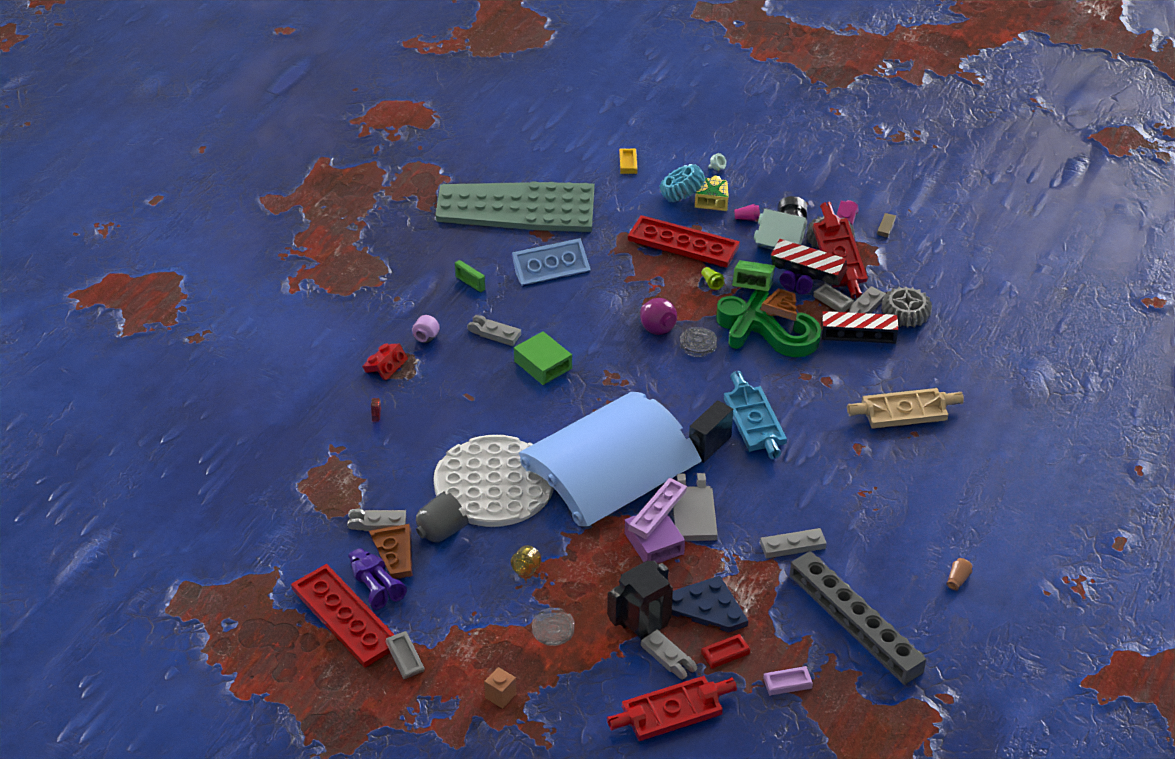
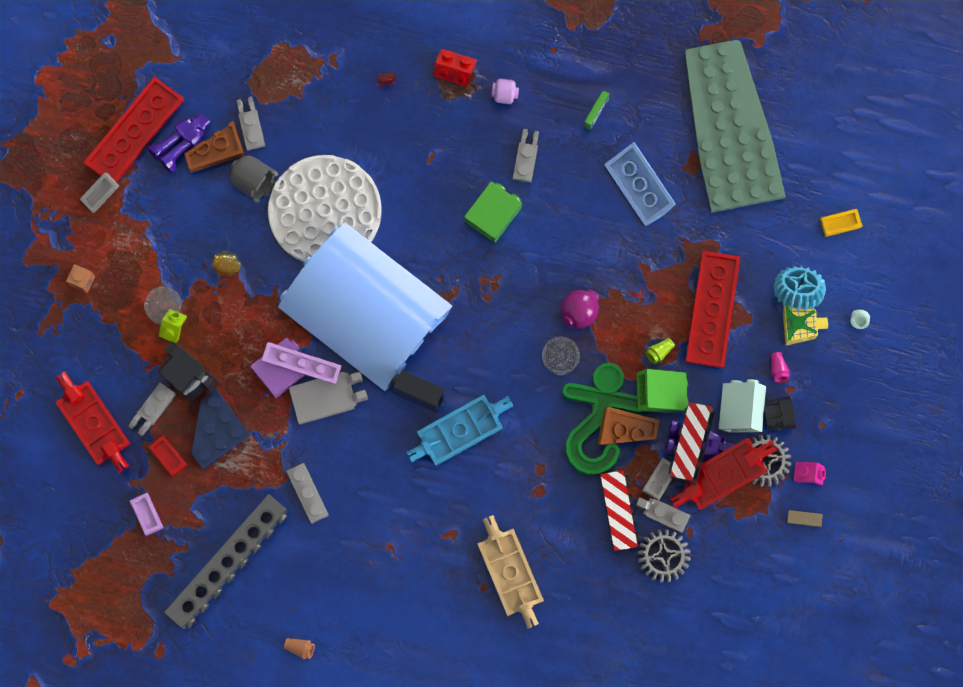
camera: 80 degrees right, 35 degrees up
none -> lime bracket [159,309,187,343]

